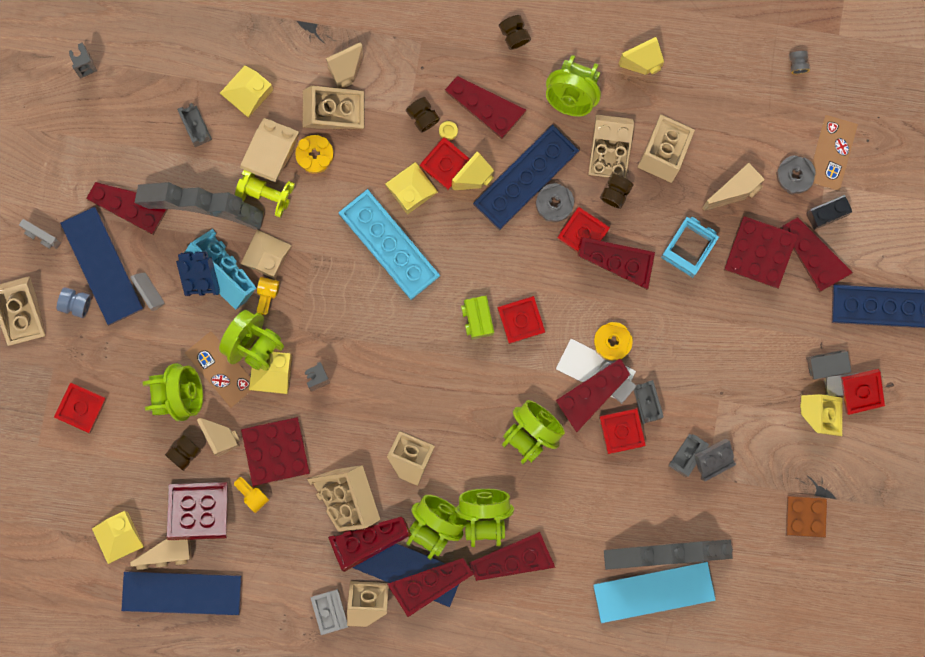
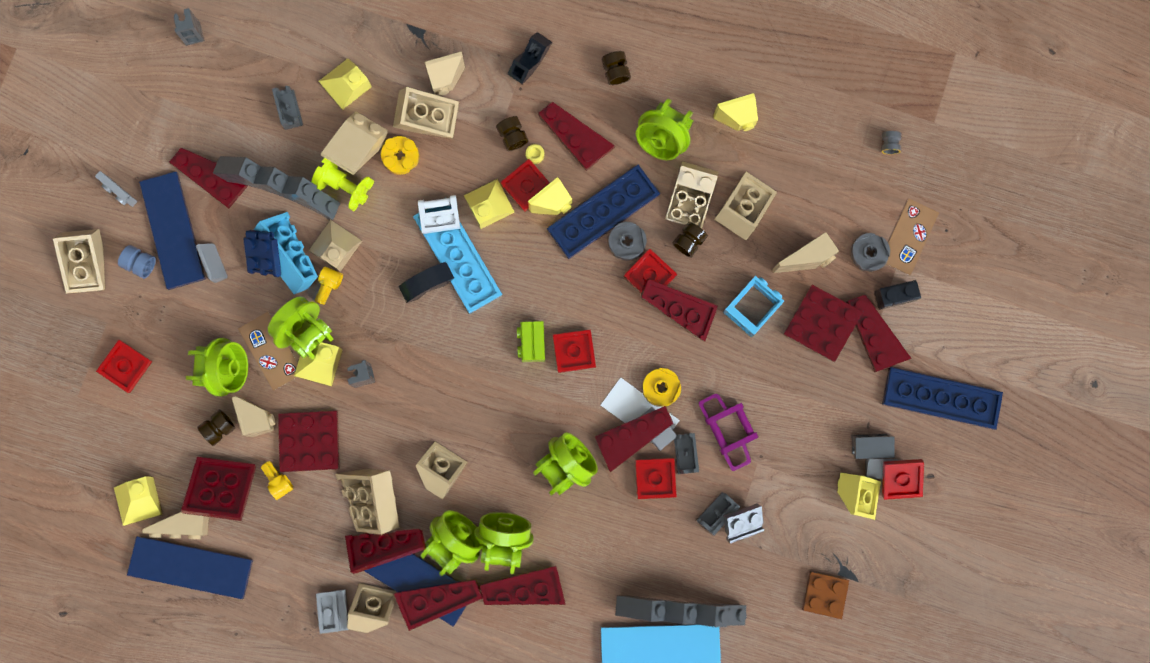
camera: 10 degrees right, 0 degrees up
none -> black brick [398,262,454,303]
none -> white plate [418,195,461,234]
none -> black brick [507,32,553,84]
none -> magenta bar [699,393,759,471]

